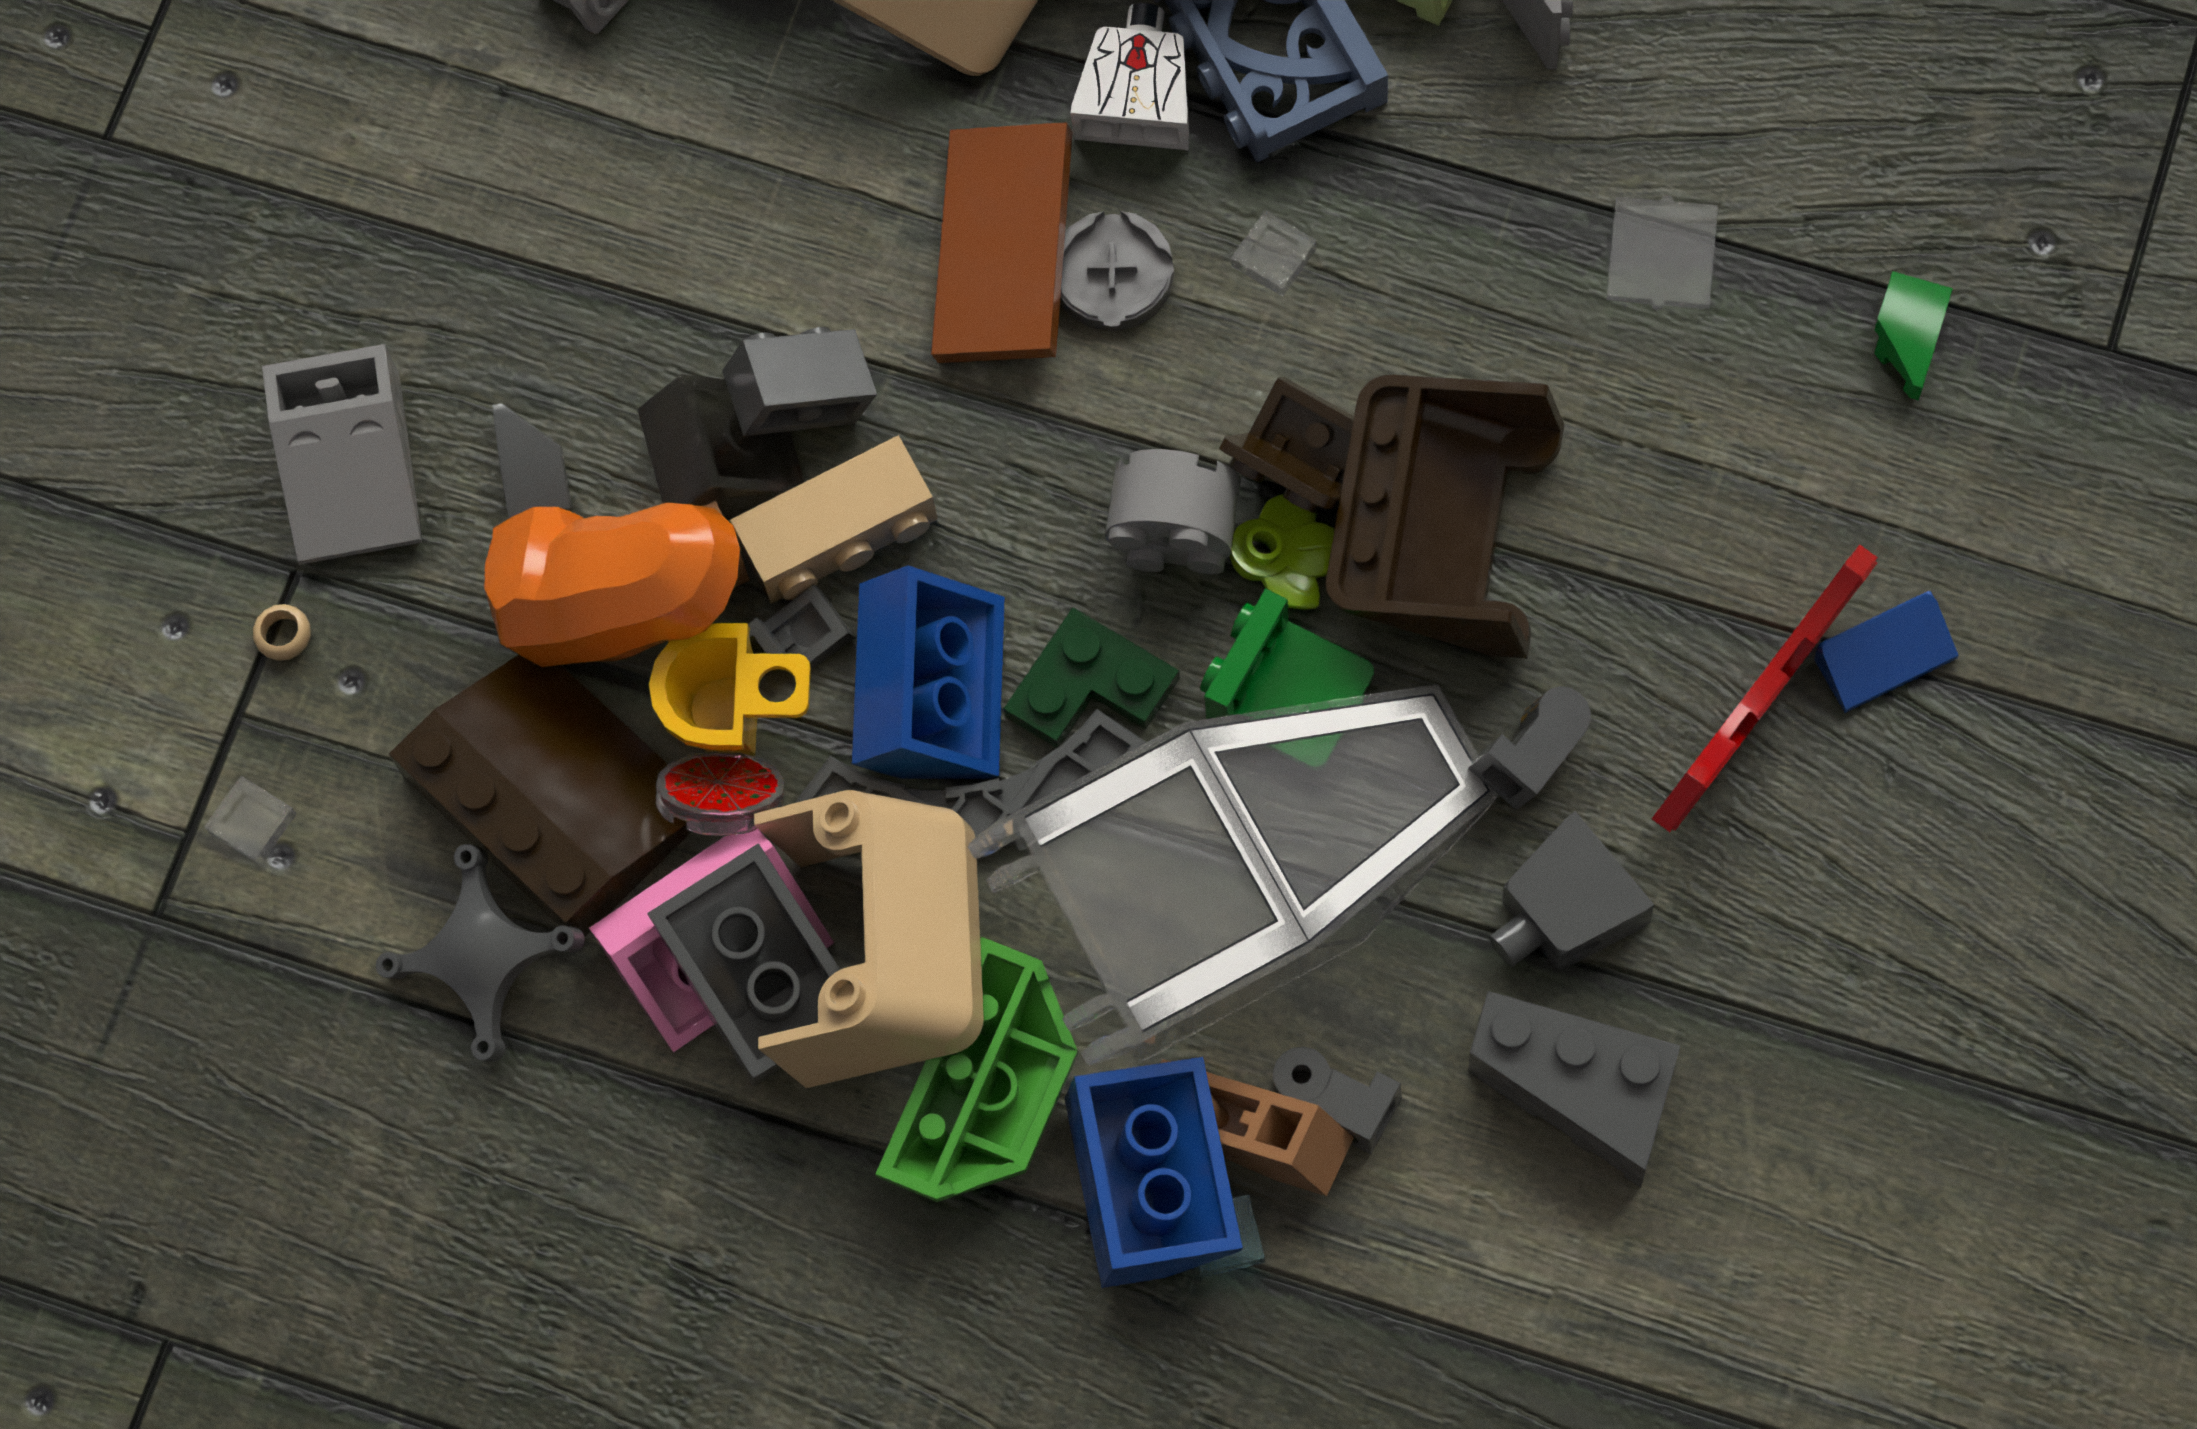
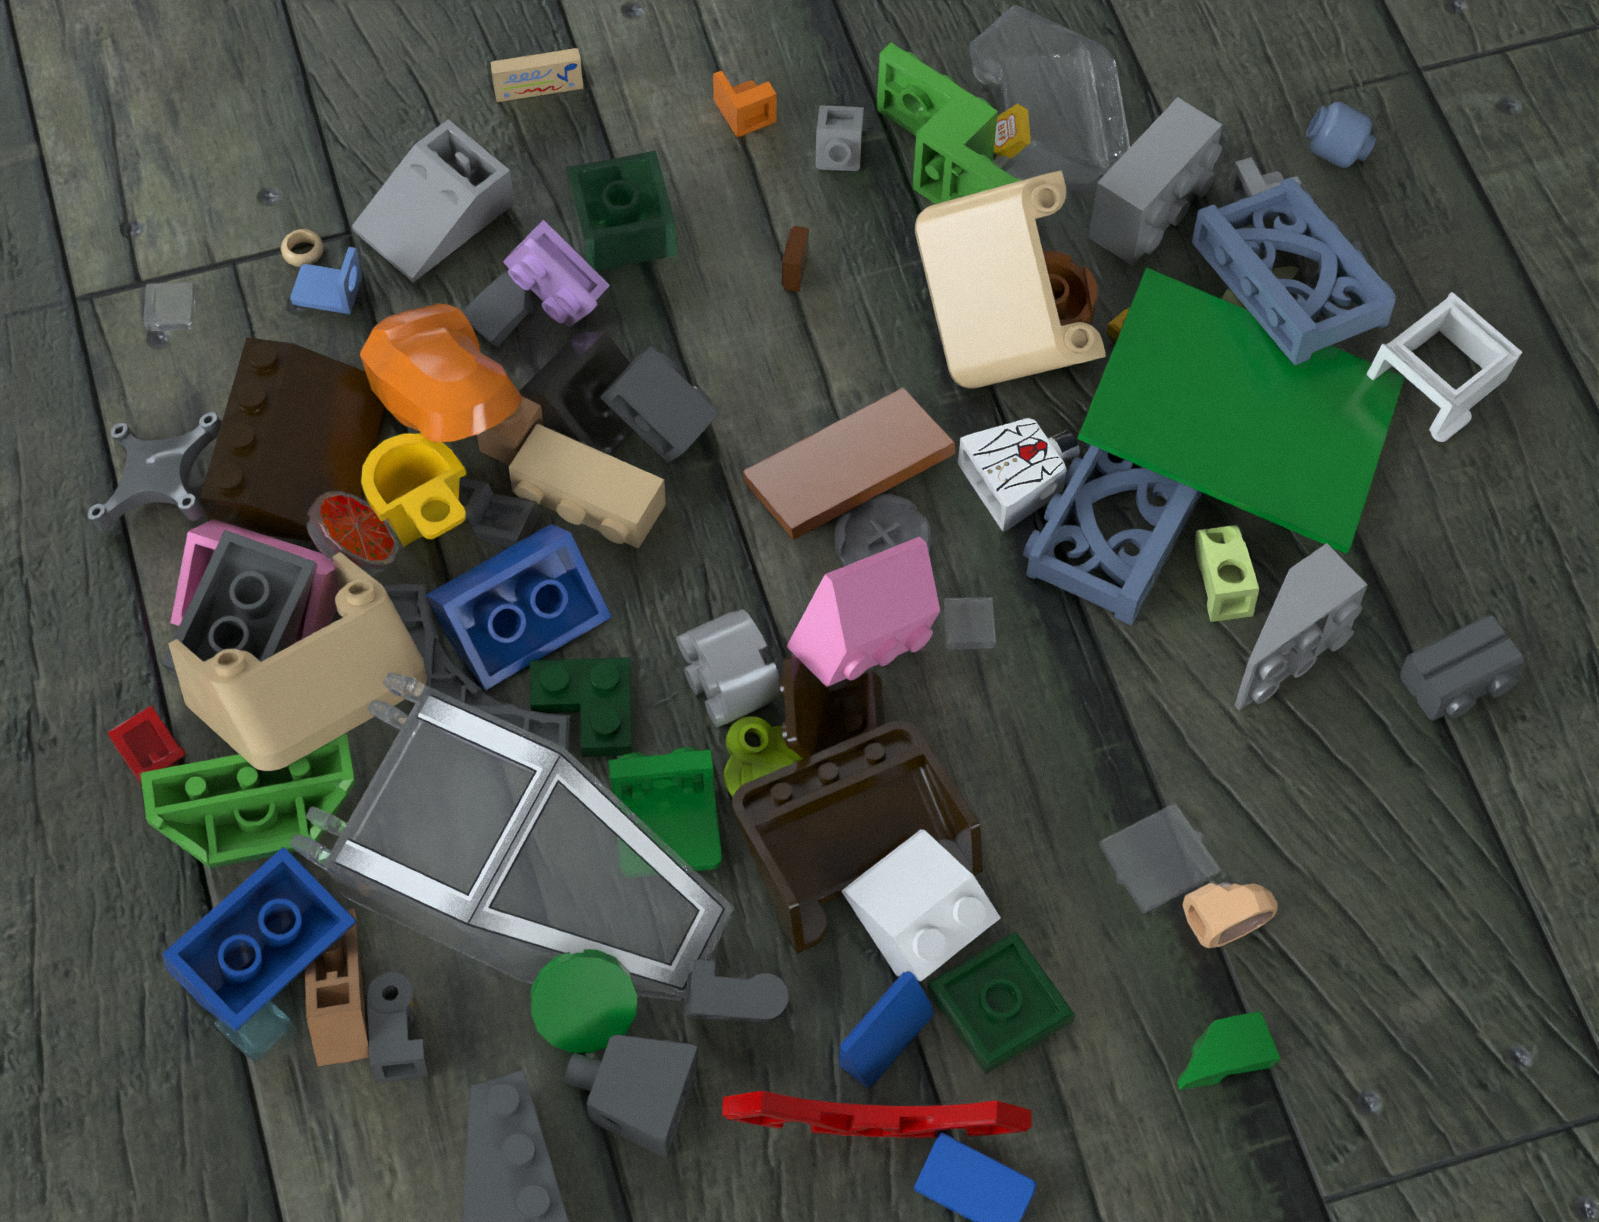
camera: 45 degrees right, 10 degrees down
none -> red bracket [107,705,187,785]
none -> medium blue bracket [290,247,363,315]
none -> tan tile [490,48,583,102]
none -> lavender bracket [503,220,610,327]
none -> green tile [530,949,637,1053]
none -> clear green brick [566,151,677,271]
none -> orange panel [713,70,777,138]
none -> reddish brown tile [782,226,809,292]
none -> bright pink slope [786,536,940,687]
none -> blue slope [839,971,934,1088]
none -> white slope [841,830,1001,981]
none -> dark green plate [927,931,1075,1074]
none -> light nougat rock [1182,882,1278,948]

